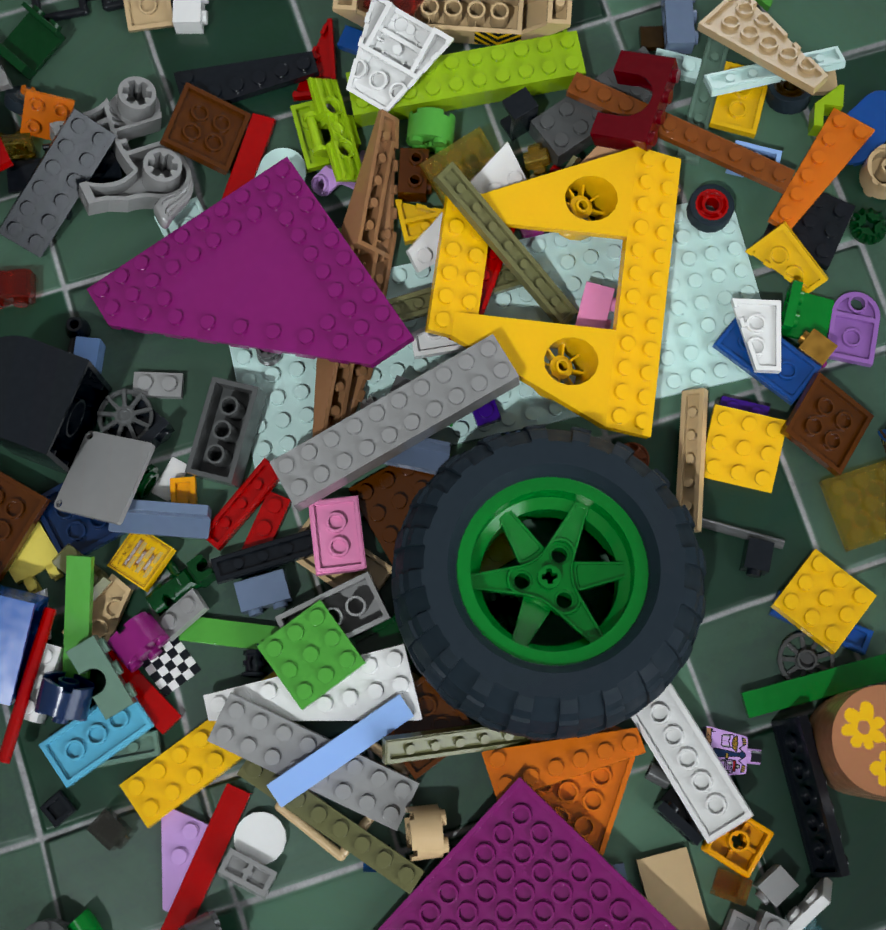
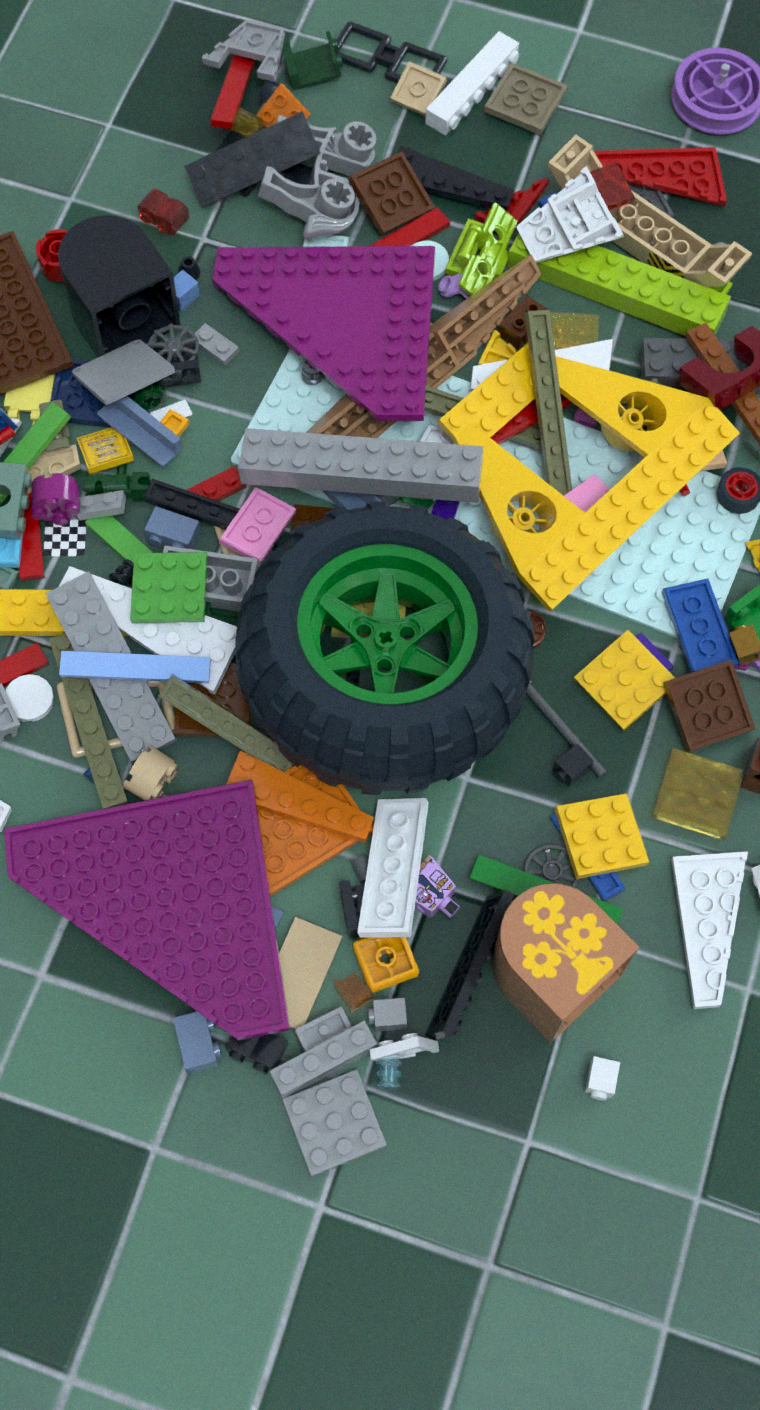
camera: 35 degrees right, 10 degrees down
dark grey brick [185,376,267,488] -> none
red tile [206,458,280,551] -> none
bright green brick [406,107,456,156] -> none
black panel [500,87,538,141] -> none
clear yellow gear [523,143,550,174] -> none
tan plate [676,388,708,533] -> none
white wing [730,298,781,374] -> none

